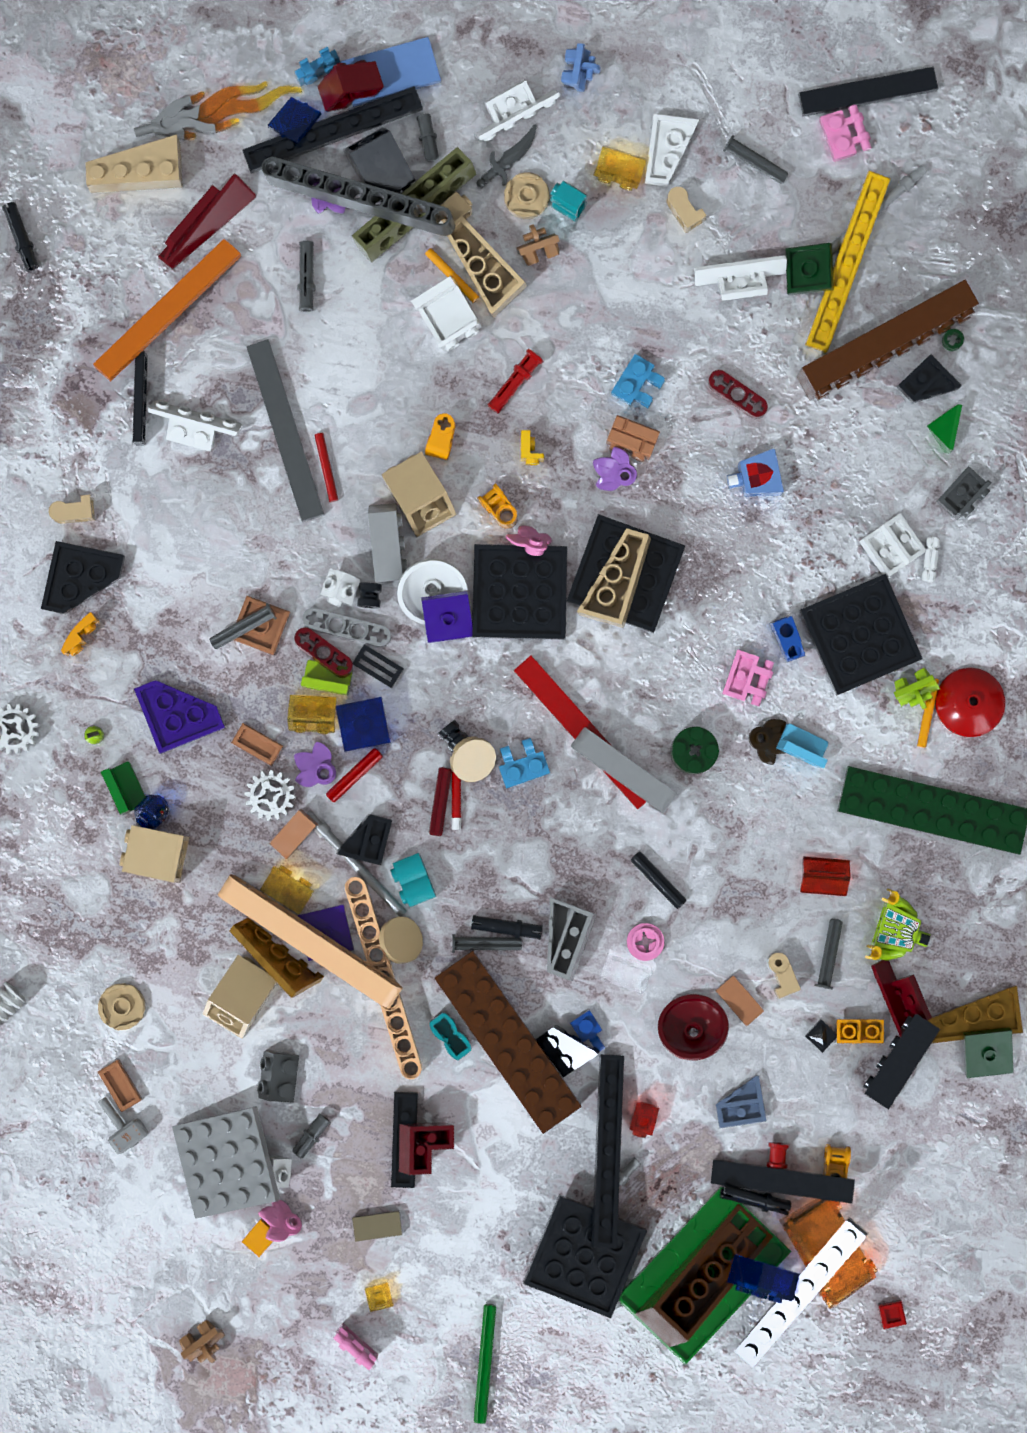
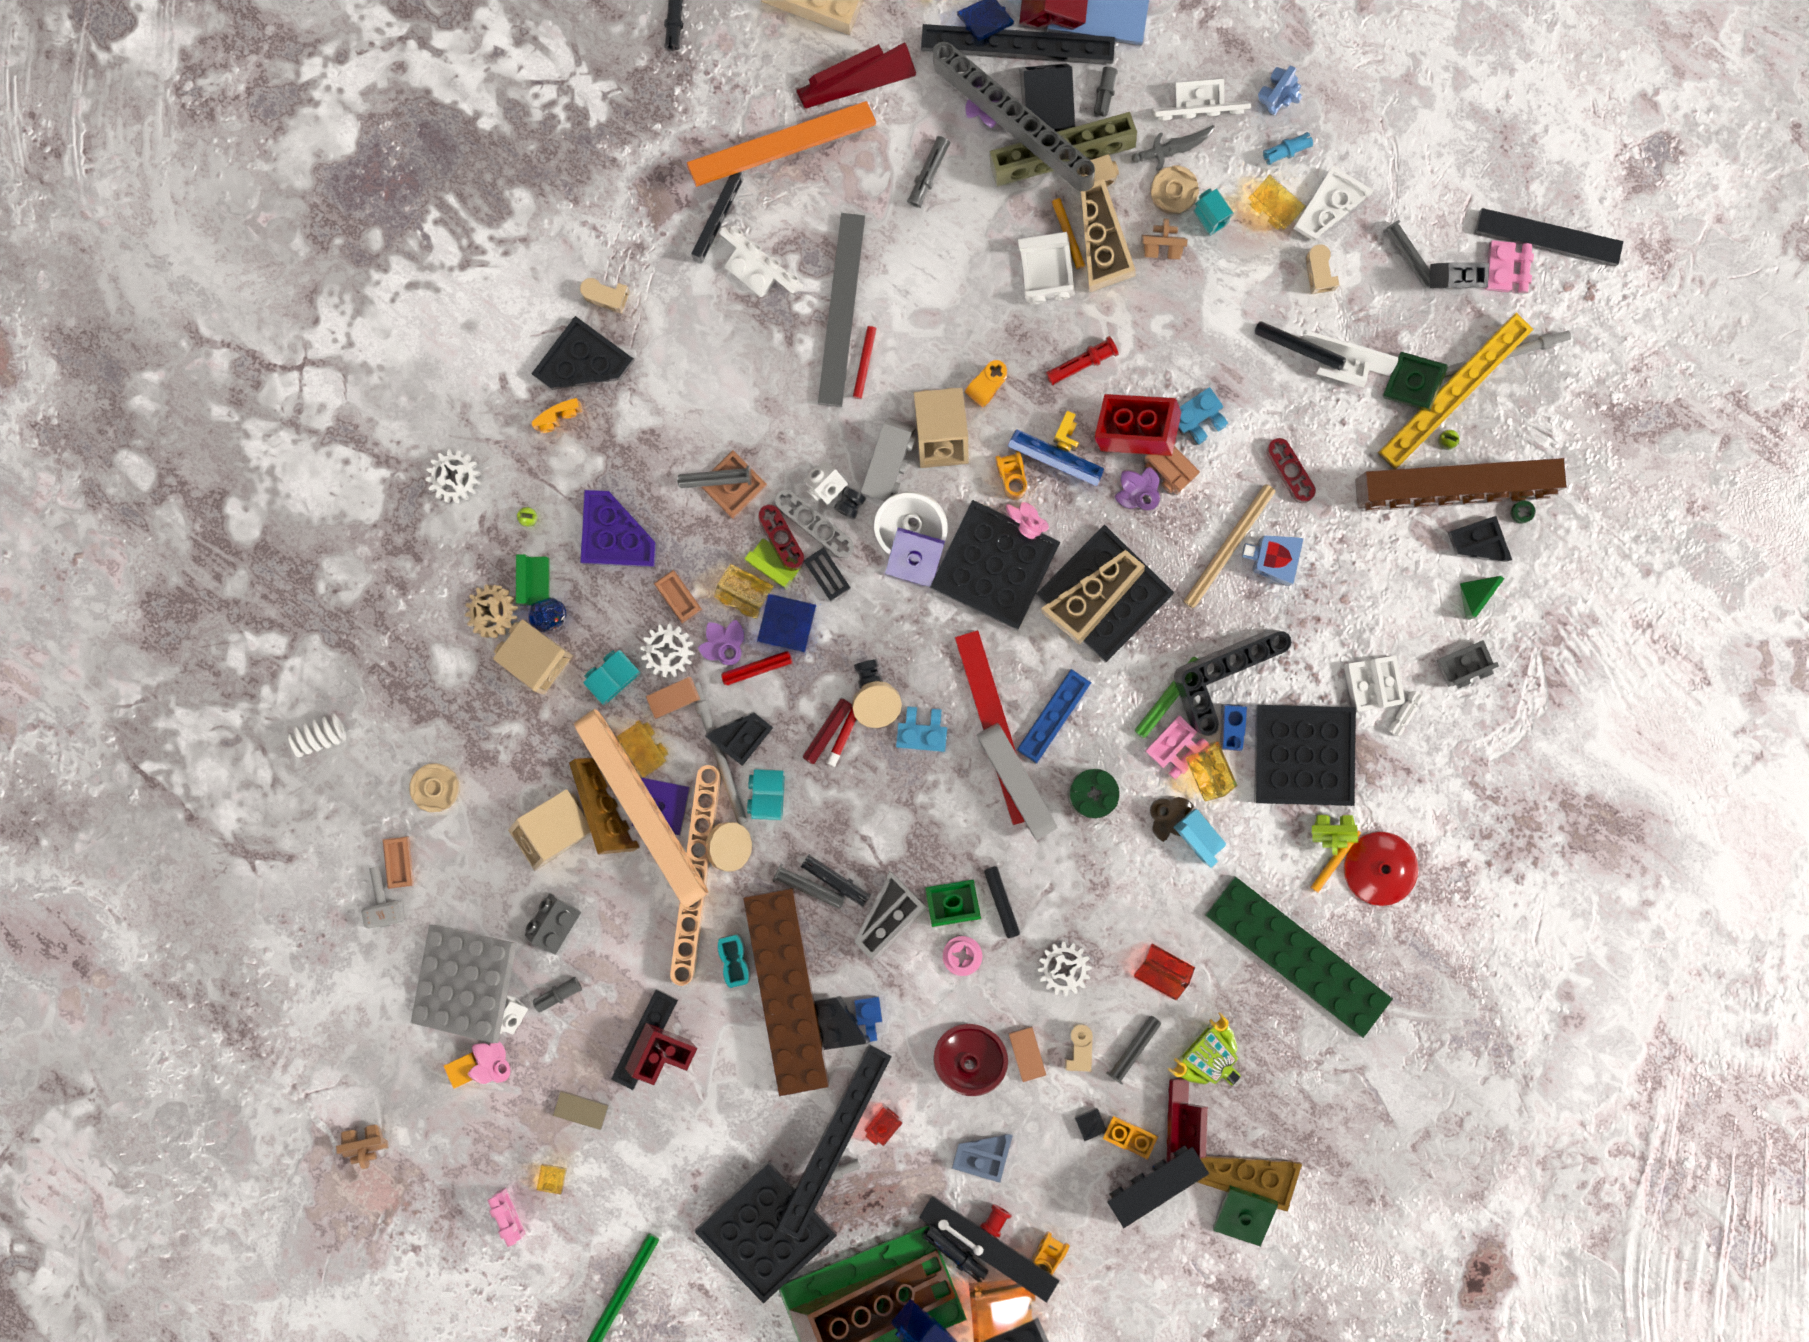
camera: 25 degrees right, 0 degrees up
none -> tan gear [465,584,518,638]
none -> teal brick [583,650,641,706]
none -> green slope [925,879,981,927]
none -> white hinge [938,1220,983,1256]
none -> blue tile [1008,429,1104,486]
none -> blue tile [1016,669,1092,764]
none -> white gear [1037,941,1092,996]
none -> red brick [1095,394,1182,456]
none -> bright green axle [1135,656,1199,738]
none -> black beam [1174,629,1292,736]
none -> tan axle [1184,484,1275,608]
none -> clear yellow bracket [1186,741,1238,801]
none -> black axle [1255,321,1346,371]
none -> dark azure pin [1263,132,1313,165]
none -> brick [1430,262,1489,288]
none -> lime hinge [1438,430,1460,450]

